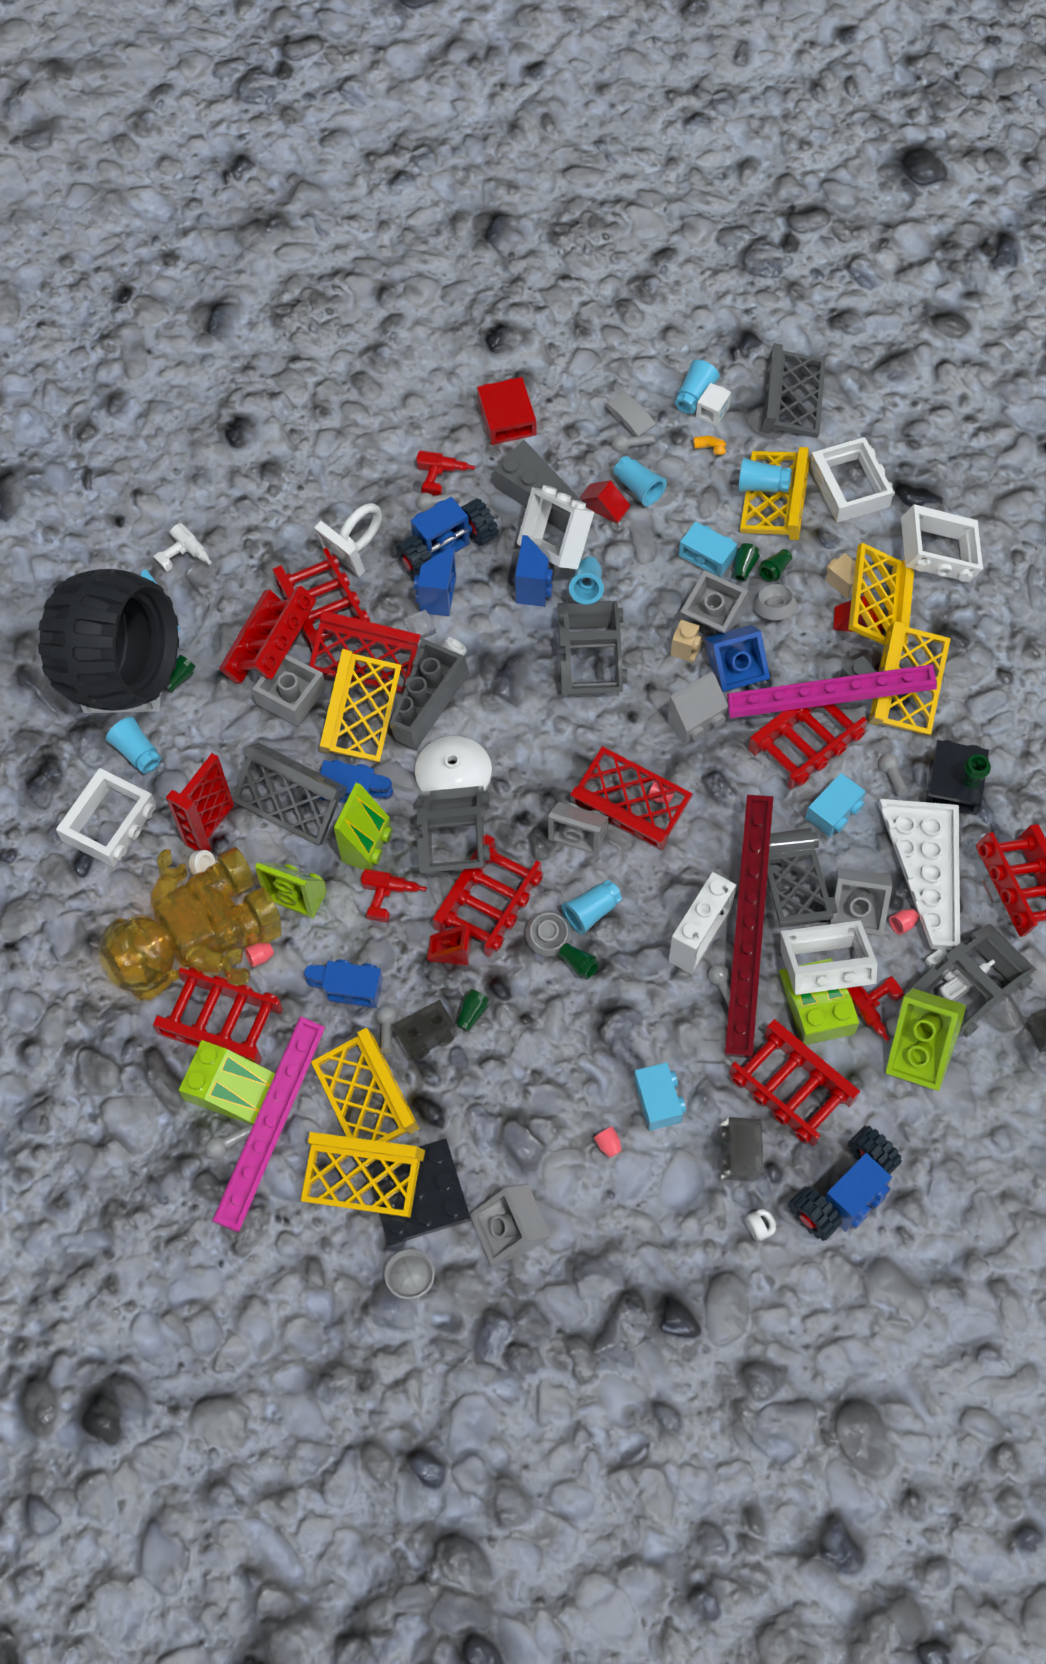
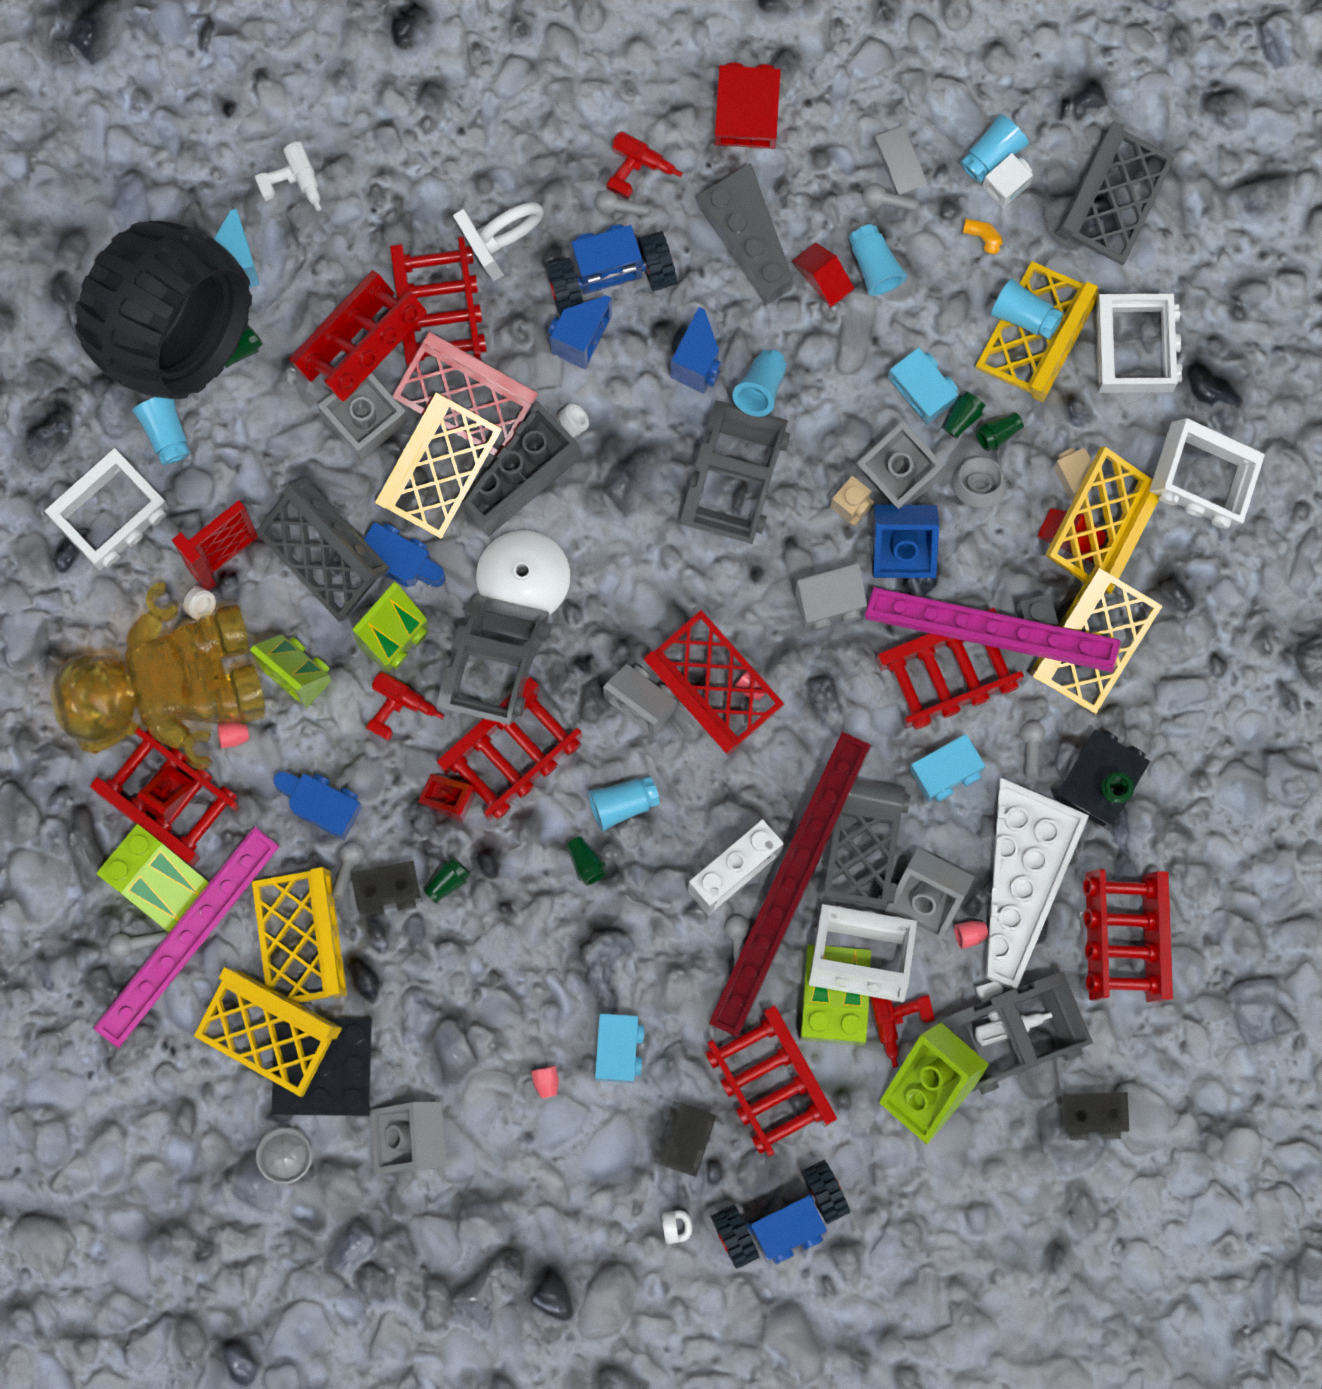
camera: 15 degrees right, 15 degrees up
white window [517,485,594,569] -> none
light grey hat [525,911,572,956] -> none
none -> red slope [137,766,196,824]

